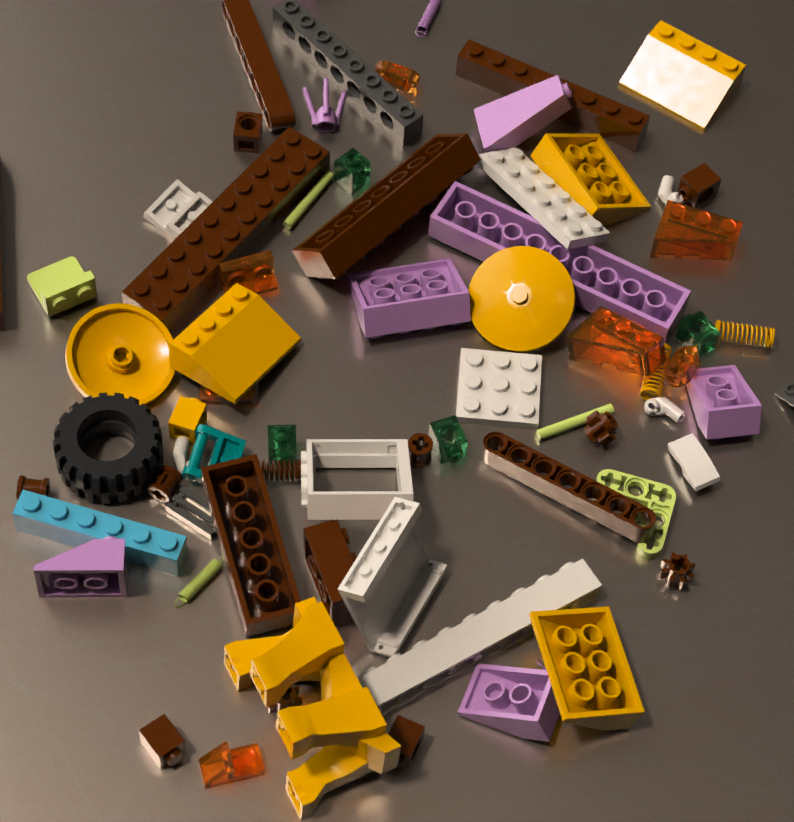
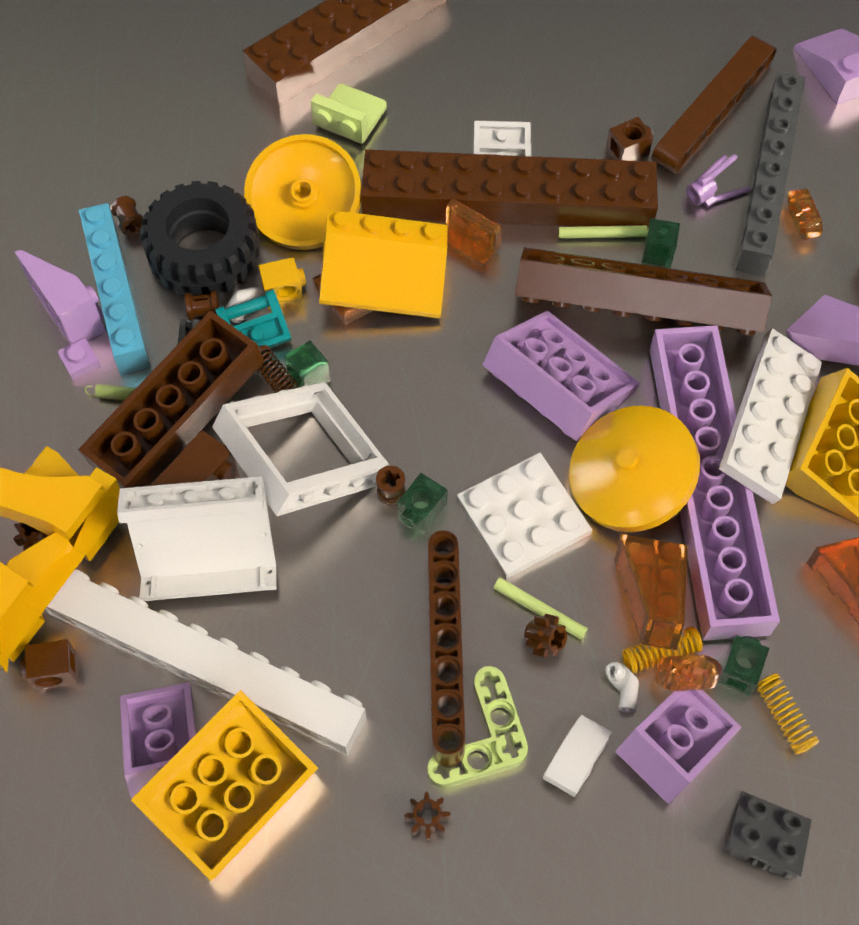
camera: 60 degrees right, 5 degrees up
none -> lavender plate [57,338,101,380]

